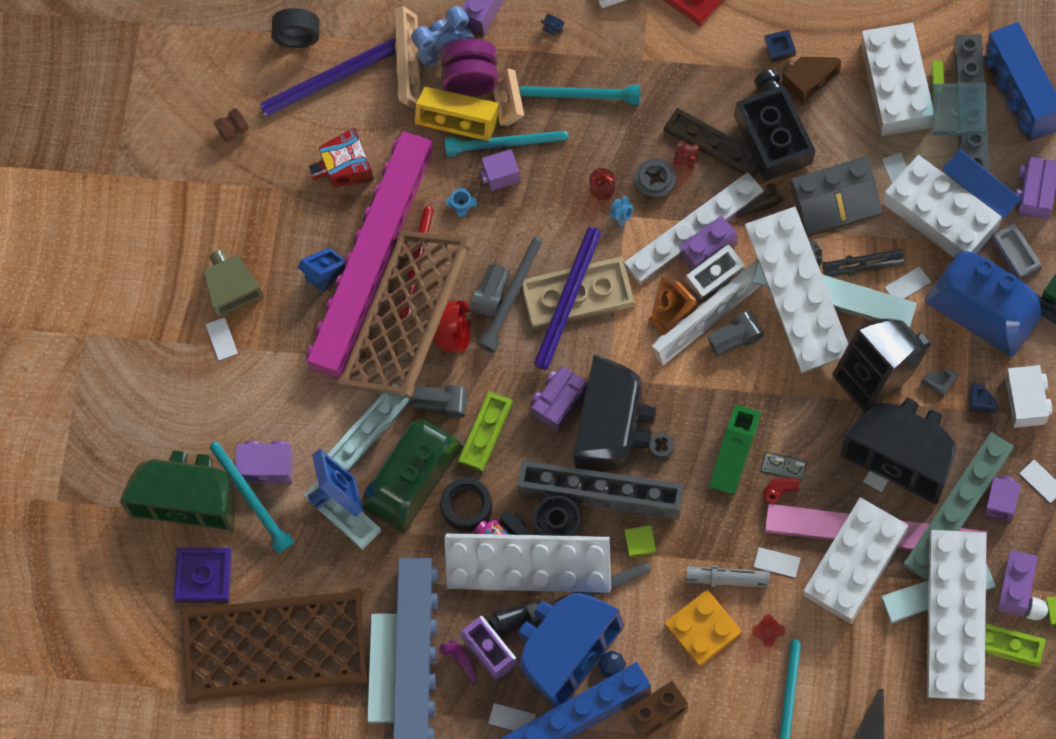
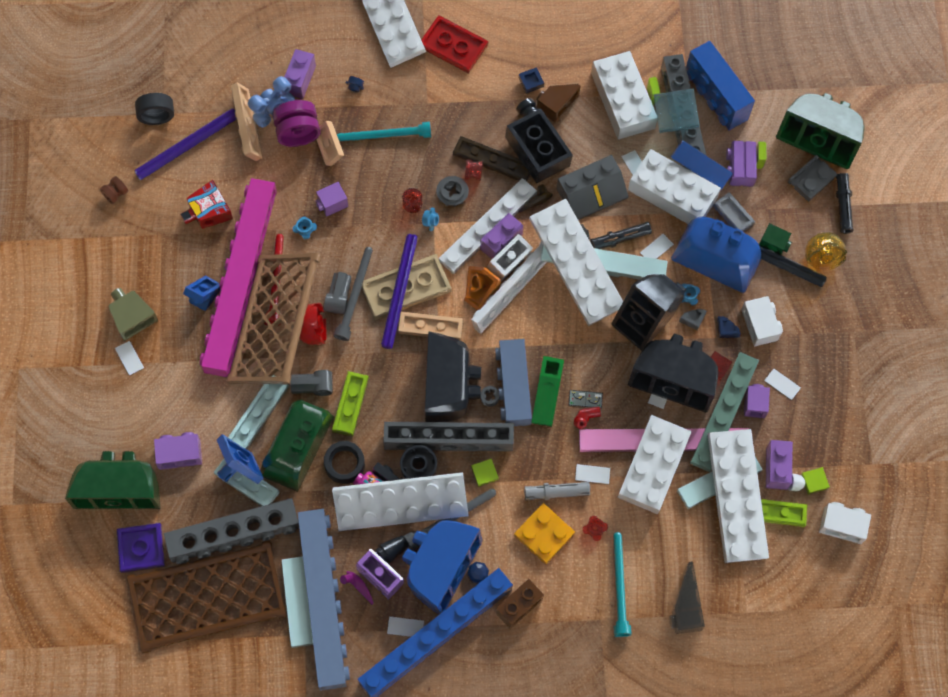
camera: 20 degrees left, 0 degrees up
teal piece [210,441,295,555] -> none
yellow brick [415,86,499,141] -> none
teal piece [445,131,569,158] -> none
medium lavender brick [530,366,588,432] -> none
dark grey piece [707,311,764,357] -> none
none -> dark grey brick [164,498,299,564]
none -> light nougat plate [398,312,463,341]
none -> sand blue brick [495,339,532,426]
none -> dark azure plate [681,284,700,305]
none -> clear red plate [711,351,732,381]

